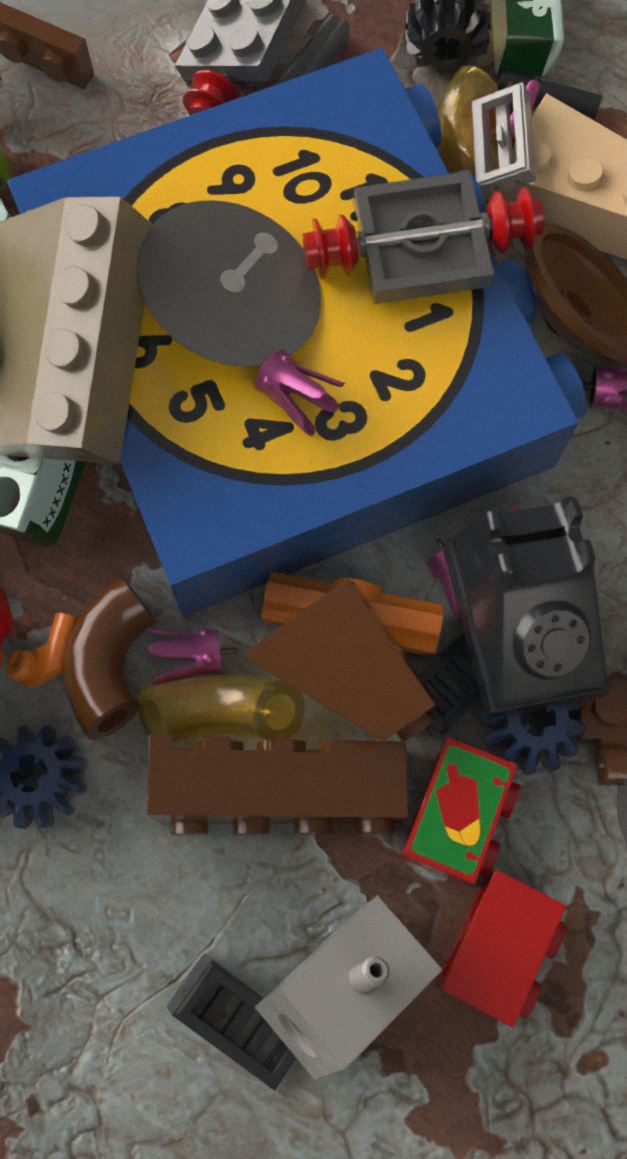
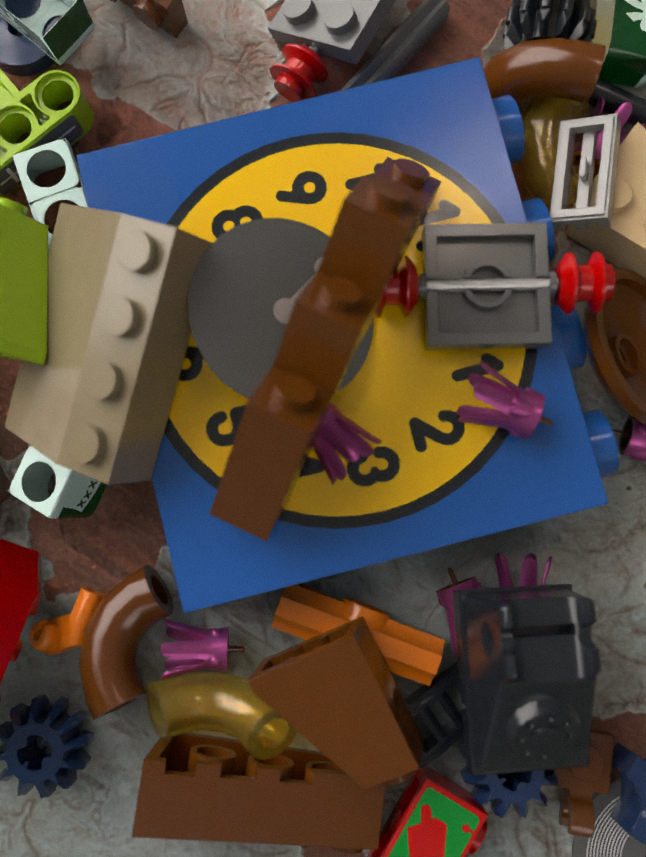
camera: 10 degrees right, 10 degrees up
none -> reddish brown arch [209,157,441,542]
none -> flat silver piece [456,360,553,440]
none -> reddish brown cylinder [483,38,606,108]

